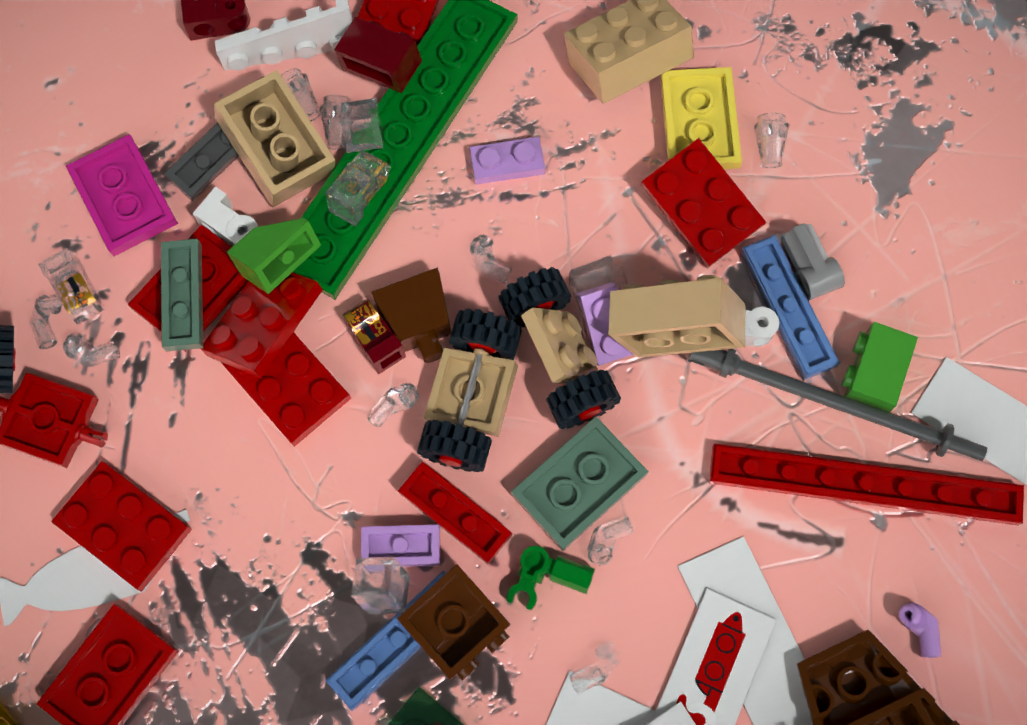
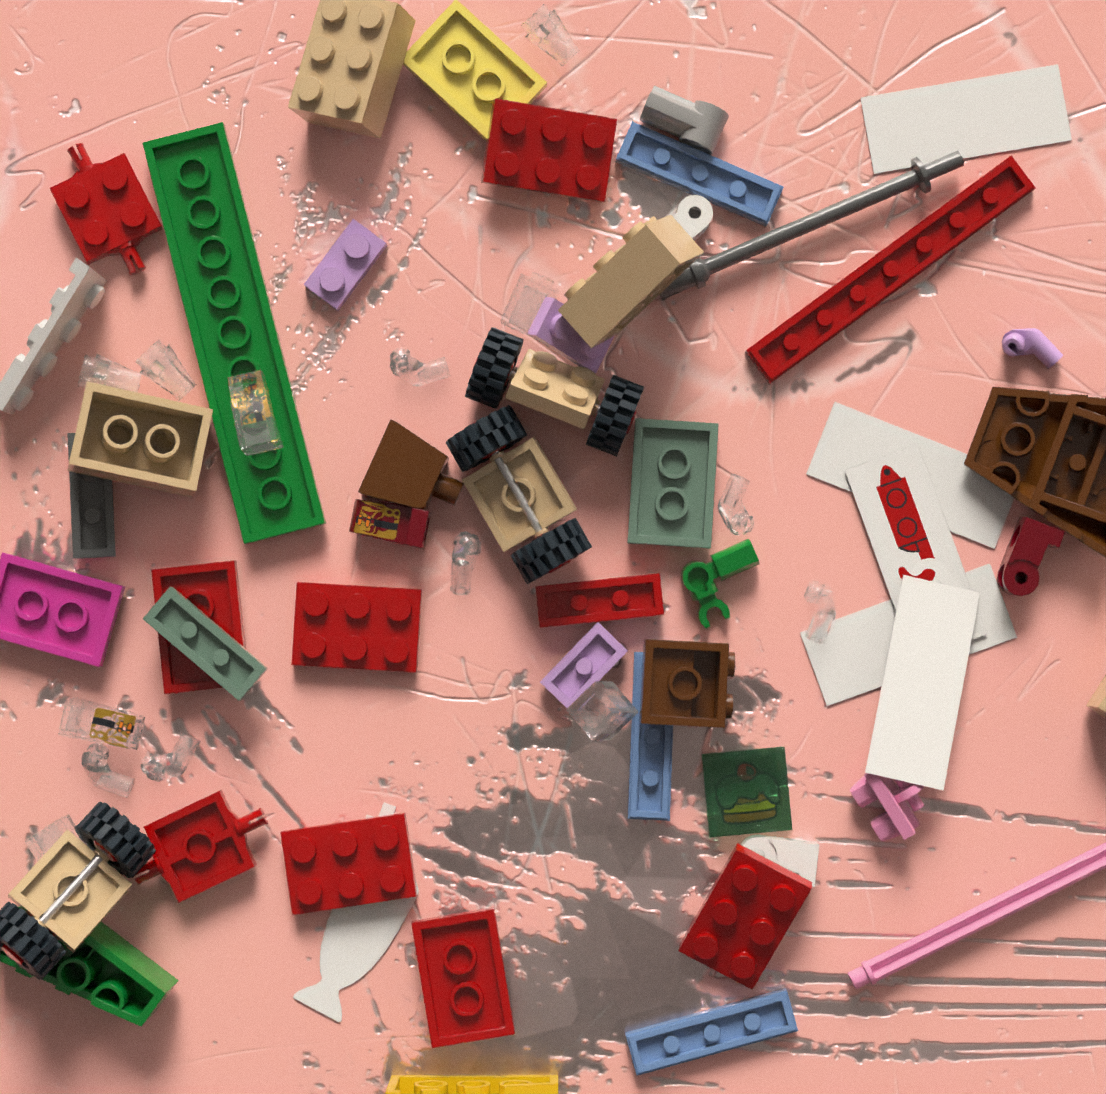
camera: 50 degrees left, 15 degrees up
white leg [192,187,259,247] -> none
red plate [200,273,323,379] -> none
bright green slope [227,218,321,294] -> none
dark red piece [334,17,422,93] -> none
clear brick [340,98,383,153] -> none
bright green piece [841,322,918,412] -> none

